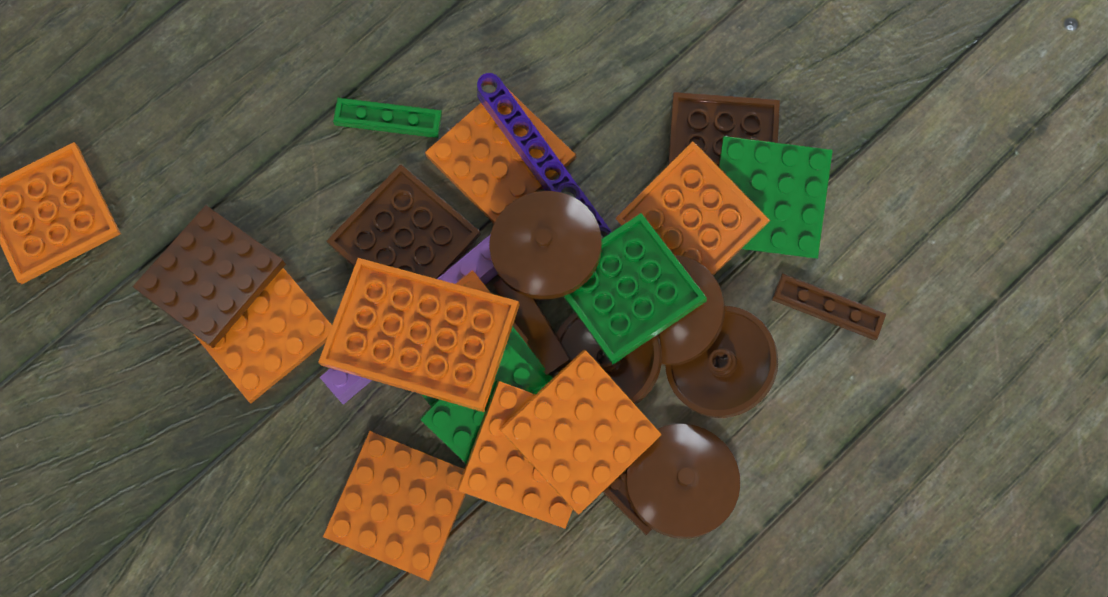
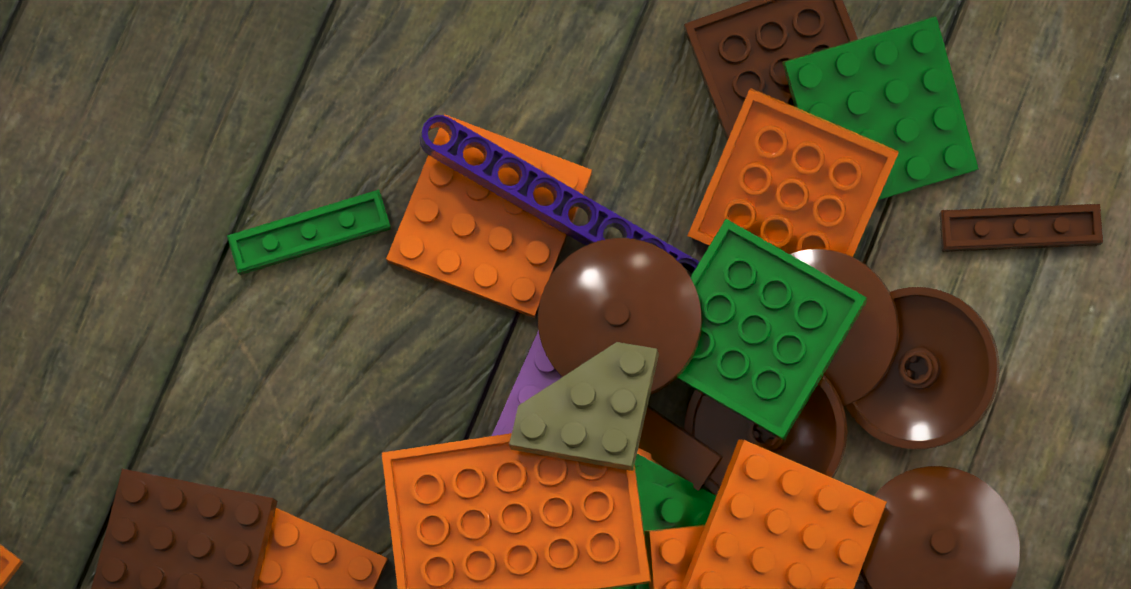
camera: 25 degrees left, 5 degrees up
reddish brown plate [326,164,481,279] -> none
none -> olive plate [509,342,659,471]

